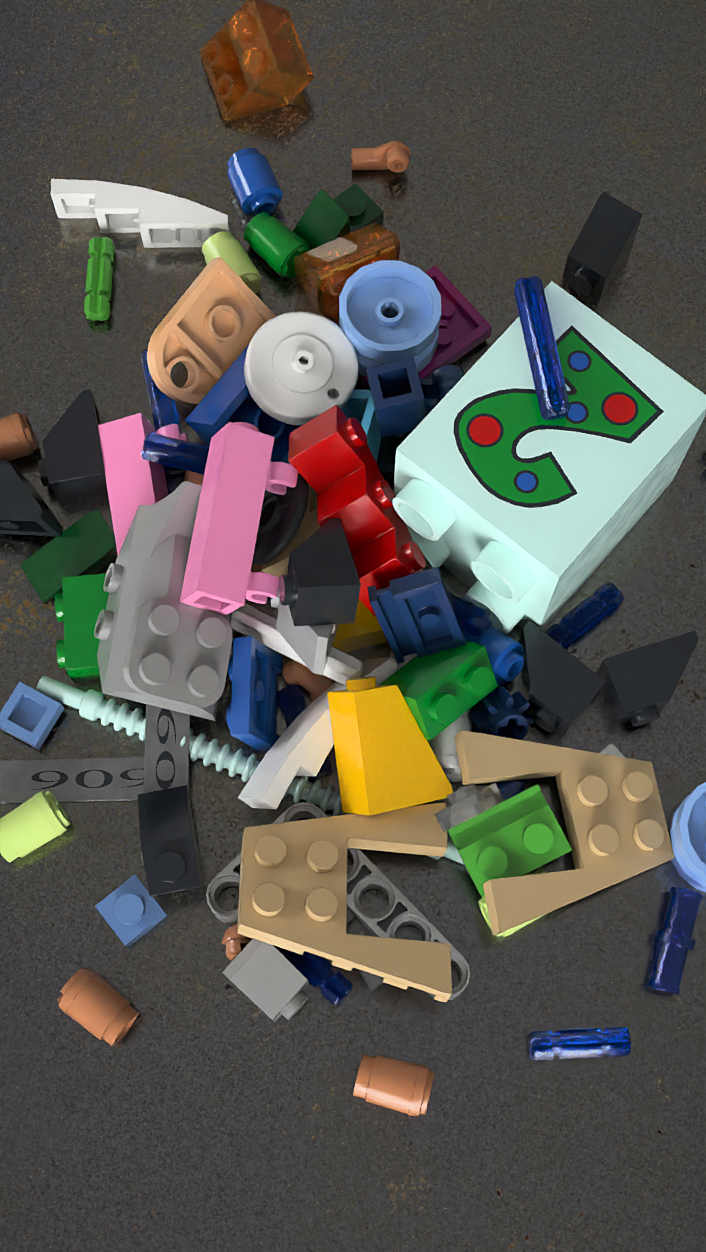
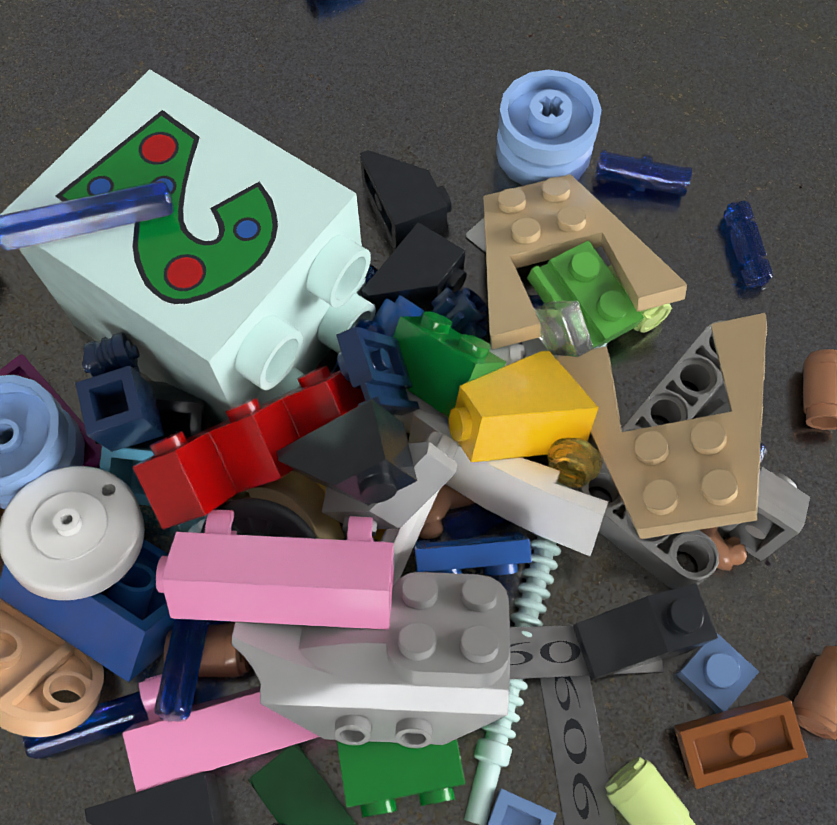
camera: 95 degrees left, 5 degrees down
none -> clear yellow plate [548,438,603,488]
none -> dark orange plate [674,695,808,789]

